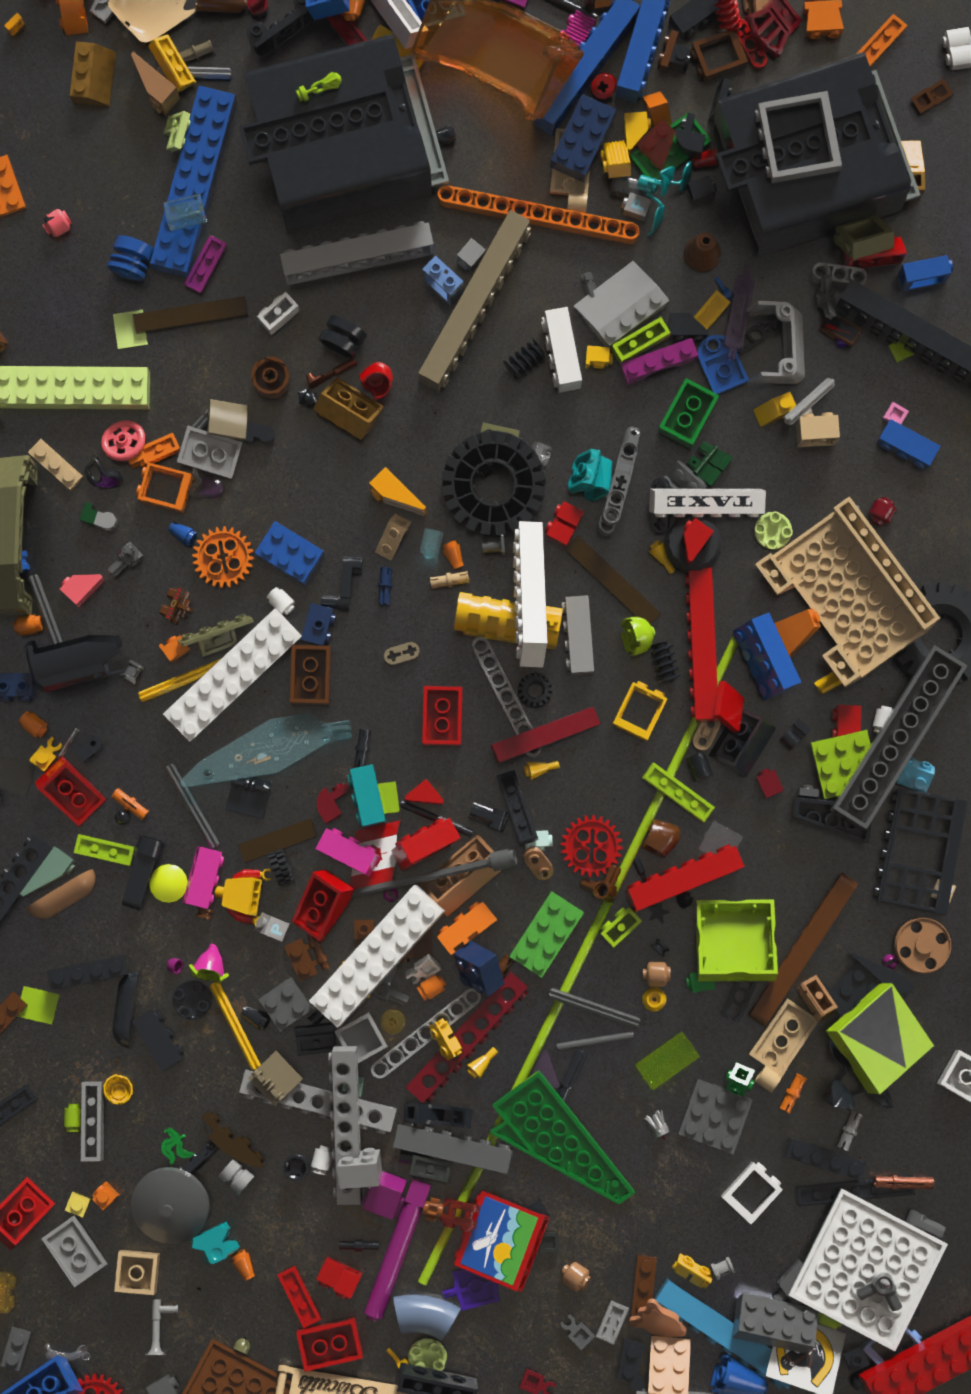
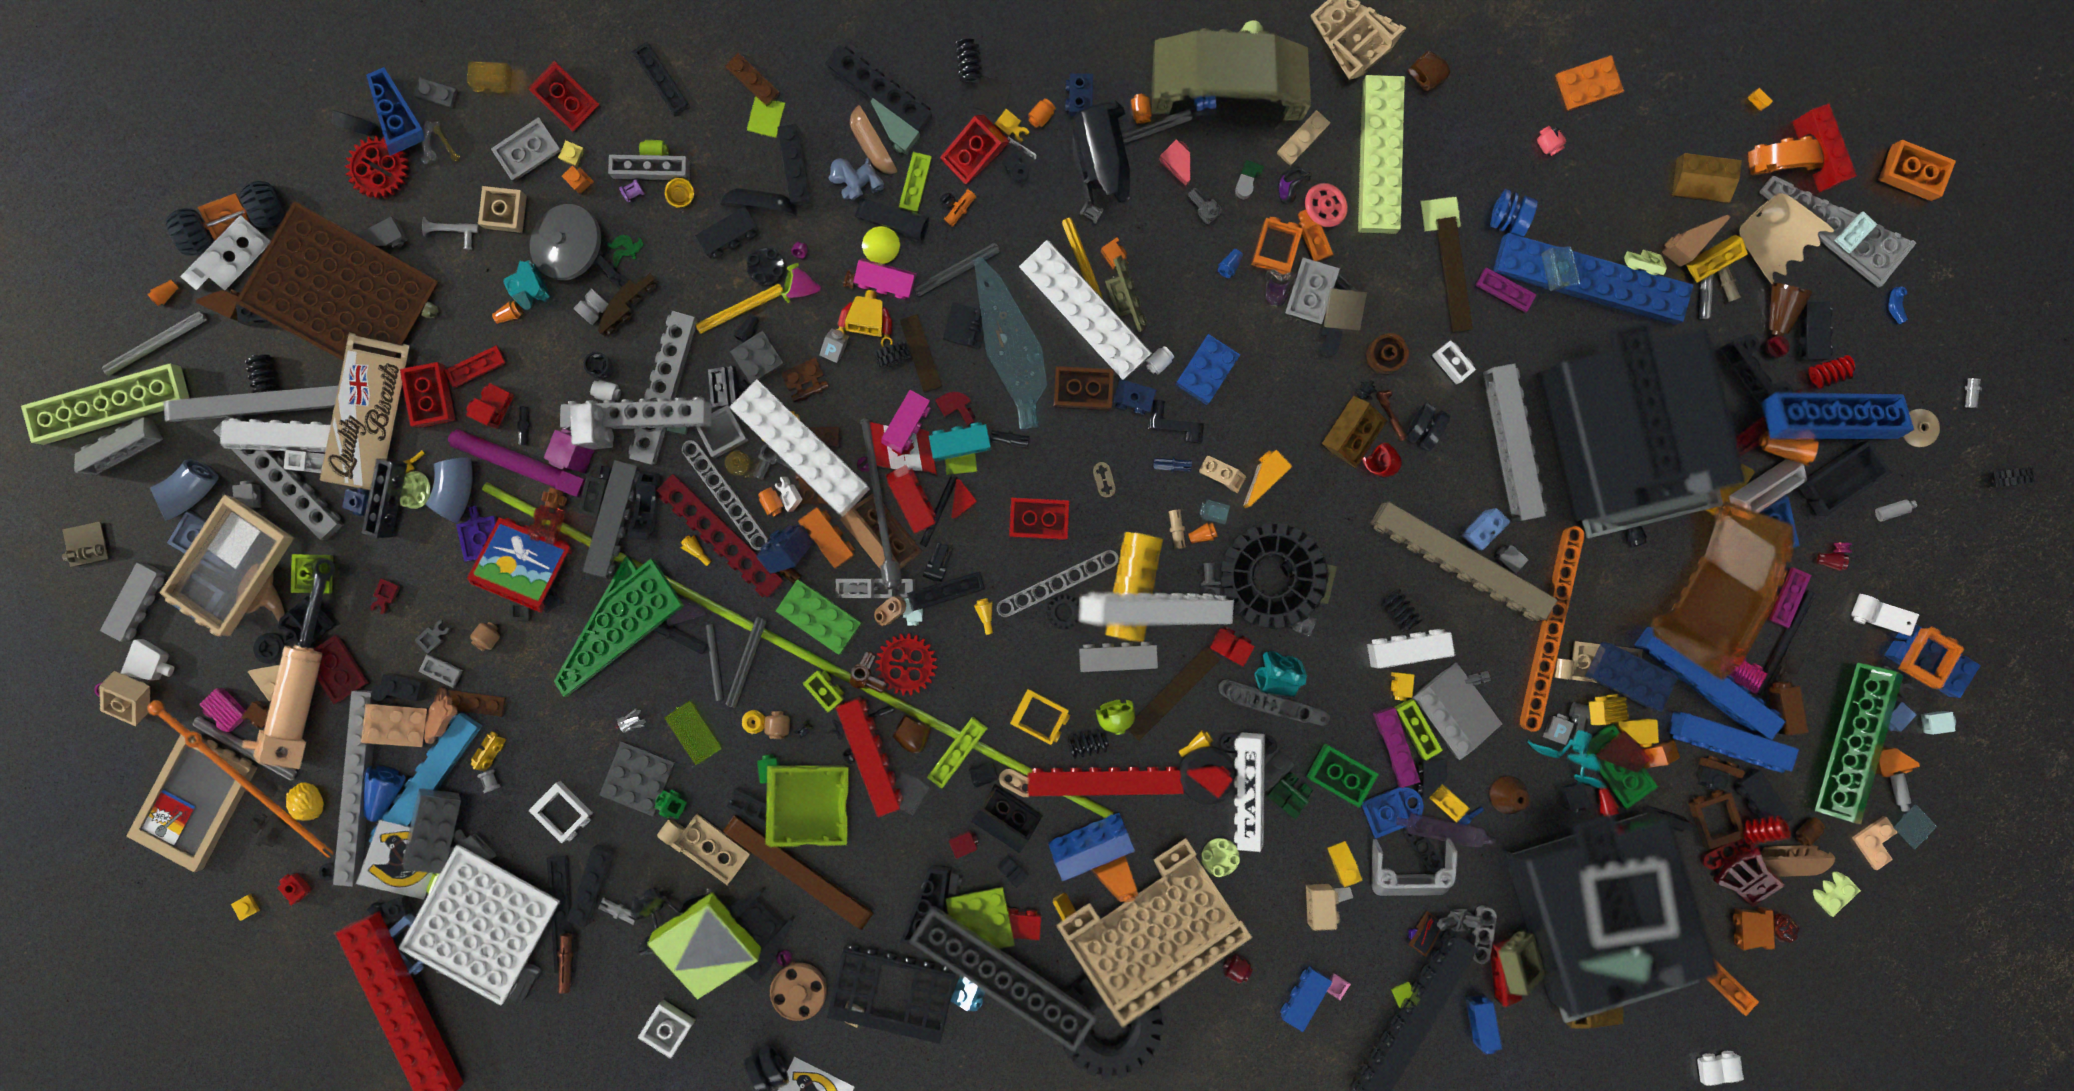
camera: 90 degrees right, 5 degrees up
reddish brown hips [159,587,193,625] -> none
orange gear [192,526,255,589] -> none
dark tan hinge [248,1051,303,1106] -> none
red slope [291,869,354,941] -> none
lime piece [296,72,342,102] -> none
yellow hinge [429,1018,462,1060] -> none
dark red tile [490,707,601,764] -> none
red piece [591,72,617,99] -> none
black brick [675,112,706,159] -> none
red tile [714,681,744,733] -> none
orange pin [779,1073,807,1114] -> none
light grey axle [784,378,835,425] -> none
medium nougat brick [797,975,838,1023] -> none
dark grey axle [856,1272,902,1312] -> none
white brick [873,706,893,733] -> none
reddish brown slope [911,78,954,114] -> none
none -> clear yellow hinge [433,126,459,161]
none -> medium lavender bush [619,179,645,203]
none -> sand blue animal [828,158,884,201]
none -> light grey slope [836,579,916,598]
none -> sand green slope [1580,948,1651,981]

